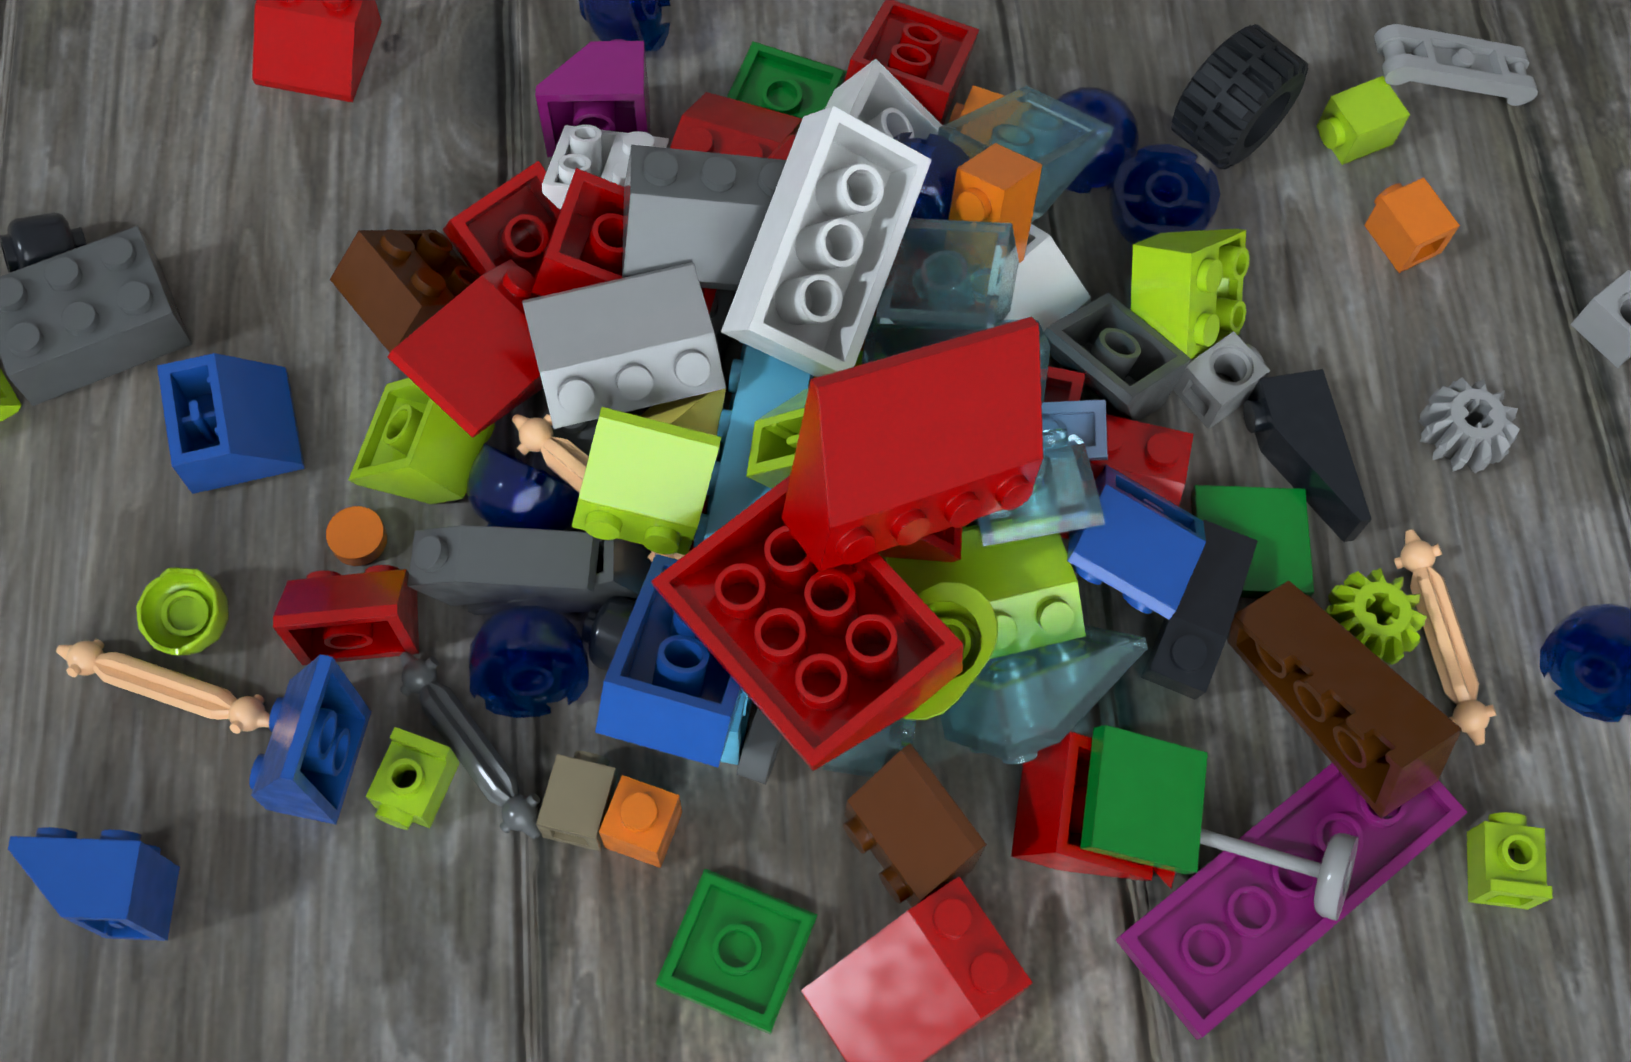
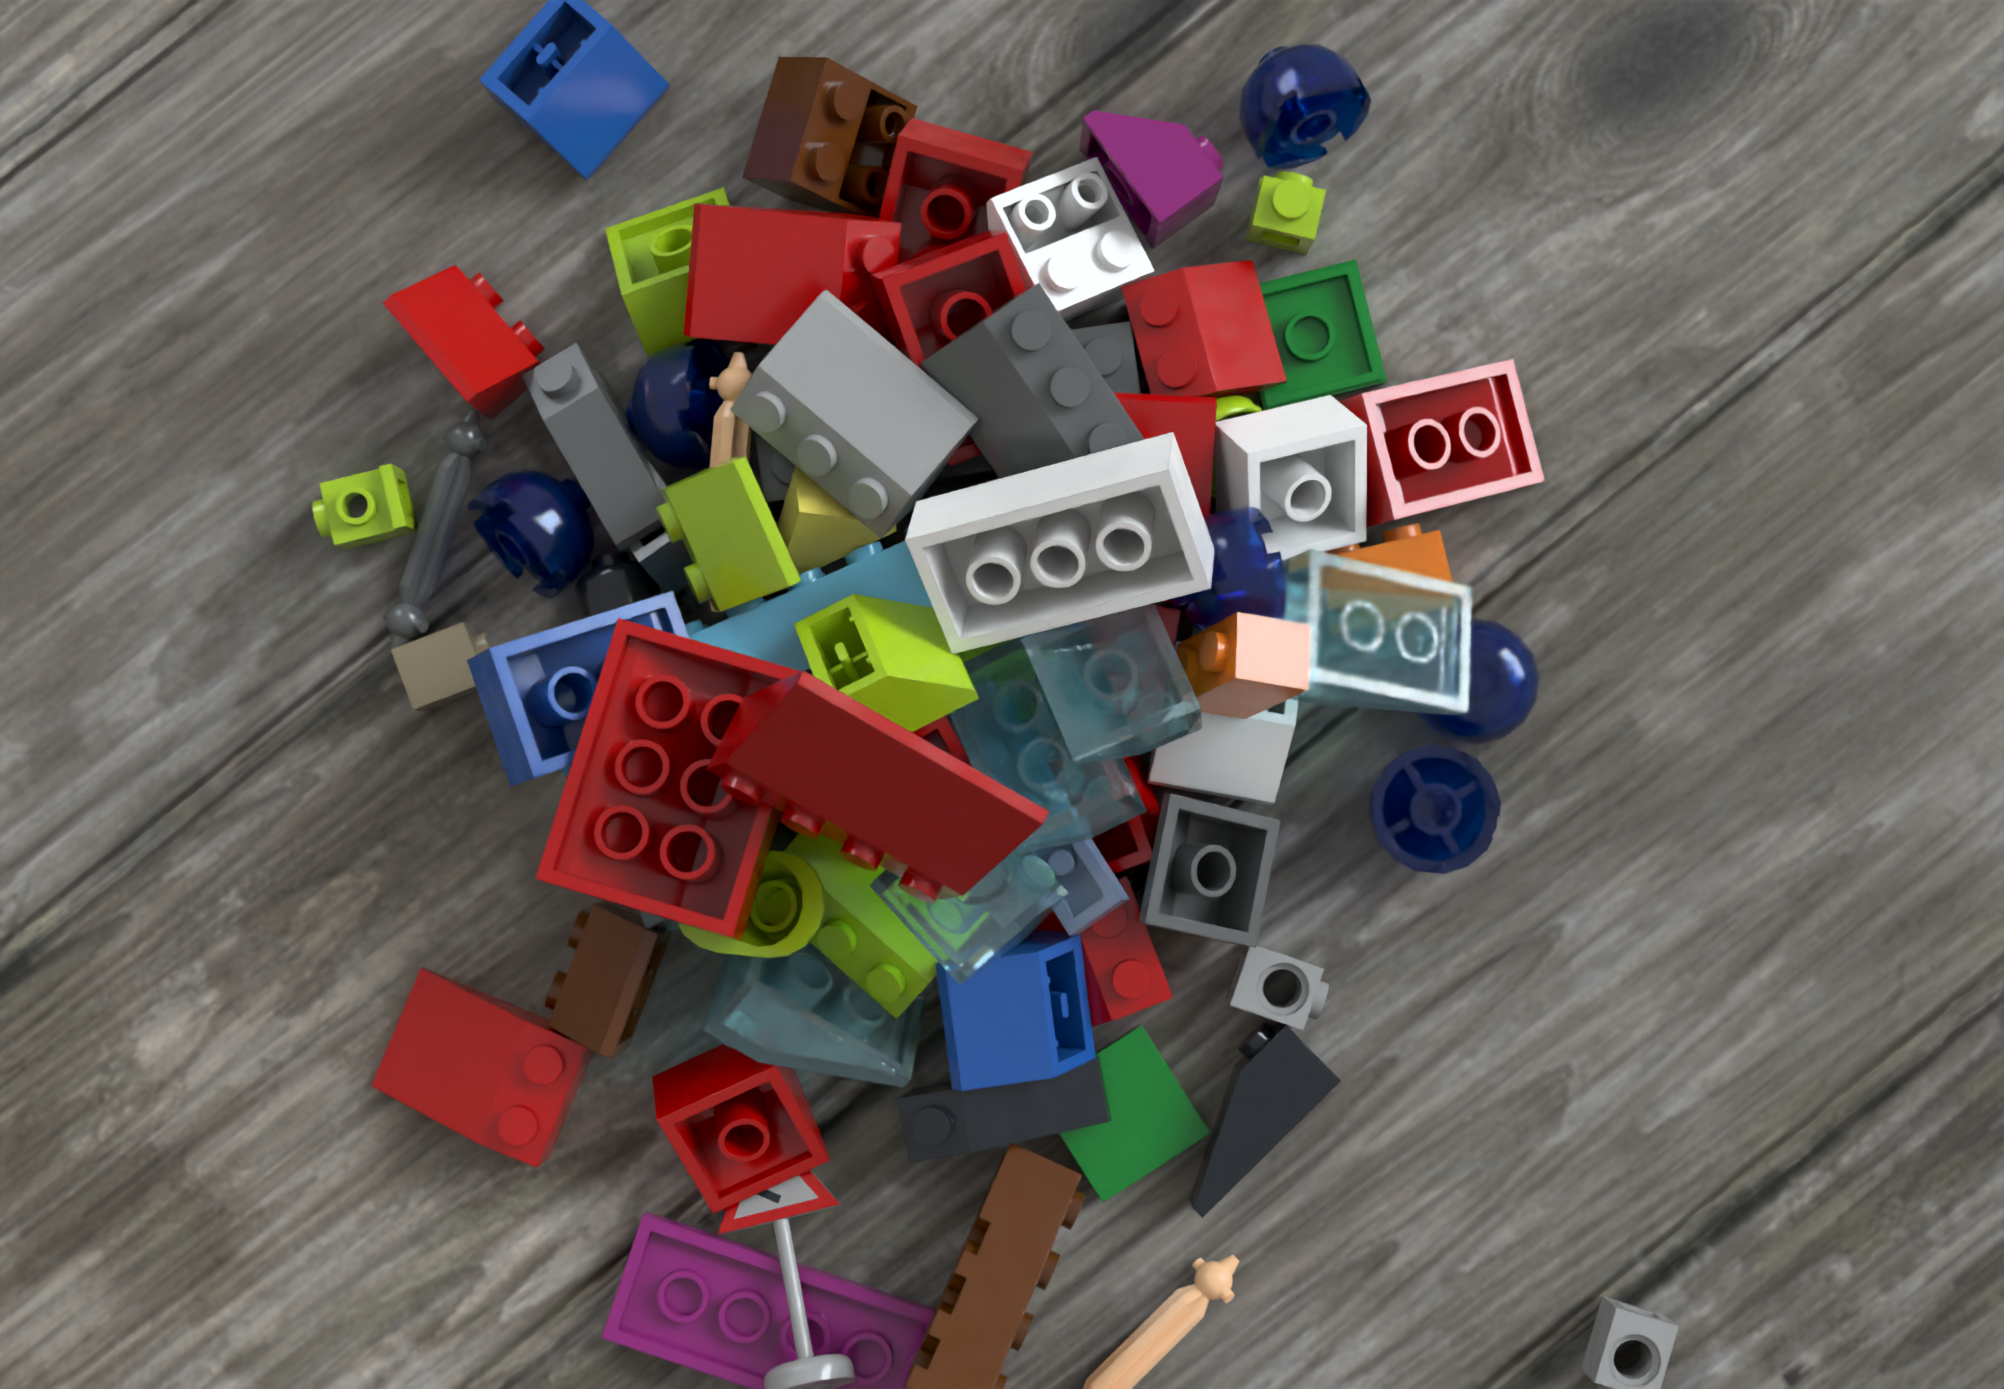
camera: 60 degrees right, 20 degrees up
blue slope [8,827,180,941] -> none
light nougat wheel [56,639,270,734] -> none
lime hair [136,567,229,656] -> none
blue slope [250,654,372,825] -> none
orange tile [326,506,387,566] -> none
orange brick [599,775,682,868] -> none
green tile [655,869,818,1035] -> none
green tile [1080,725,1208,874] -> none
lime slope [1131,229,1250,359] -> none
black tyre [1171,24,1308,170] -> none
lime brick [1316,76,1410,165] -> none
lime gear [1324,568,1427,665] -> none
orange brick [1364,177,1460,273] -> none
light grey plate [1374,24,1538,106] -> none
light grey gear [1418,377,1520,473] -> none
none -> lime brick [1245,171,1326,255]

